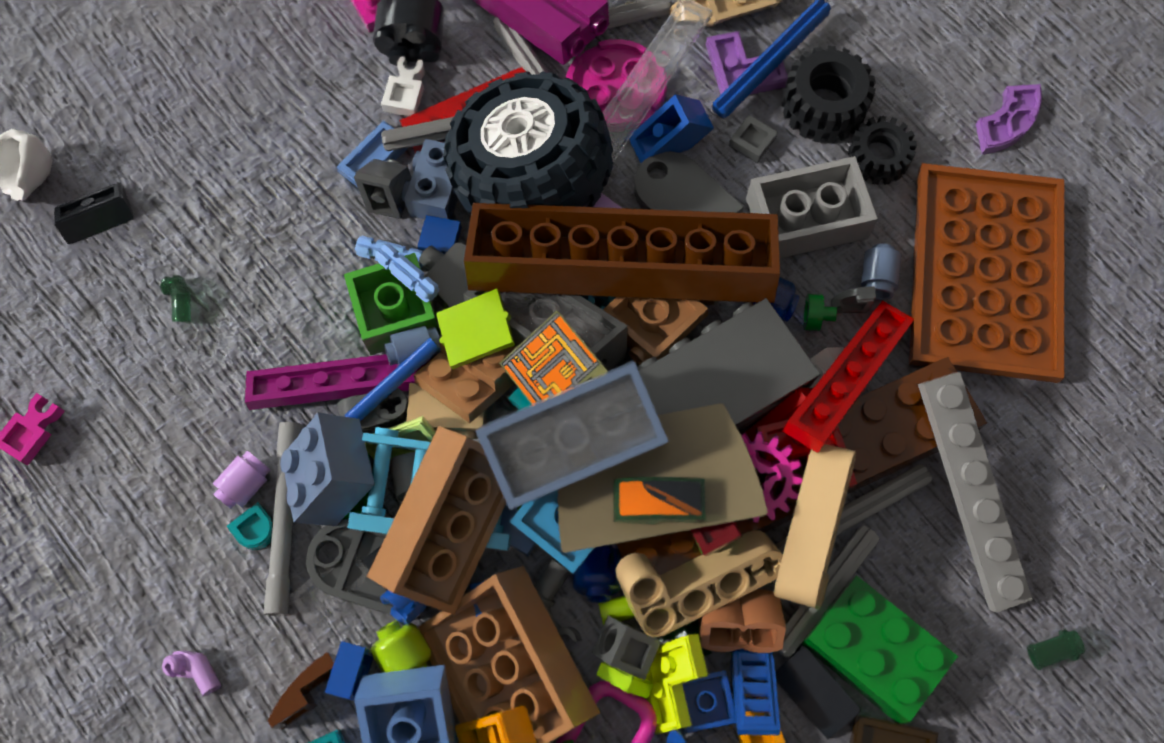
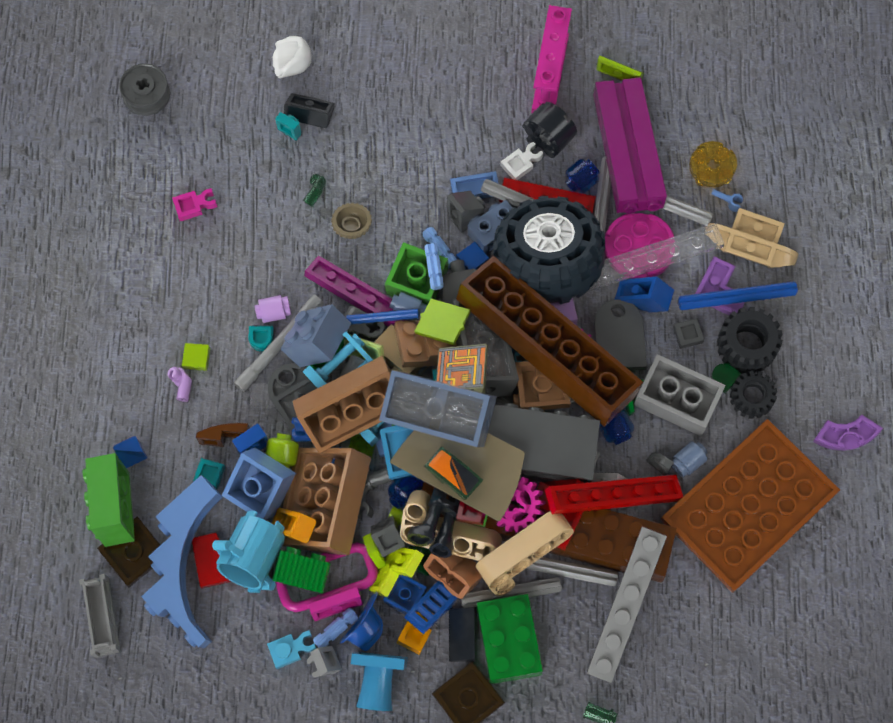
camera: 40 degrees right, 0 degrees up
green tile [803,294,837,331] -> none
none -> lime tile [182,343,210,371]
none -> teal plate [275,112,302,141]
none -> dark tan hat [331,203,372,239]
none -> clear neon green tile [349,434,375,459]
none -> black piece [407,487,460,558]
none -> clear blue head [565,159,600,193]
none -> dark green tile [711,364,741,394]

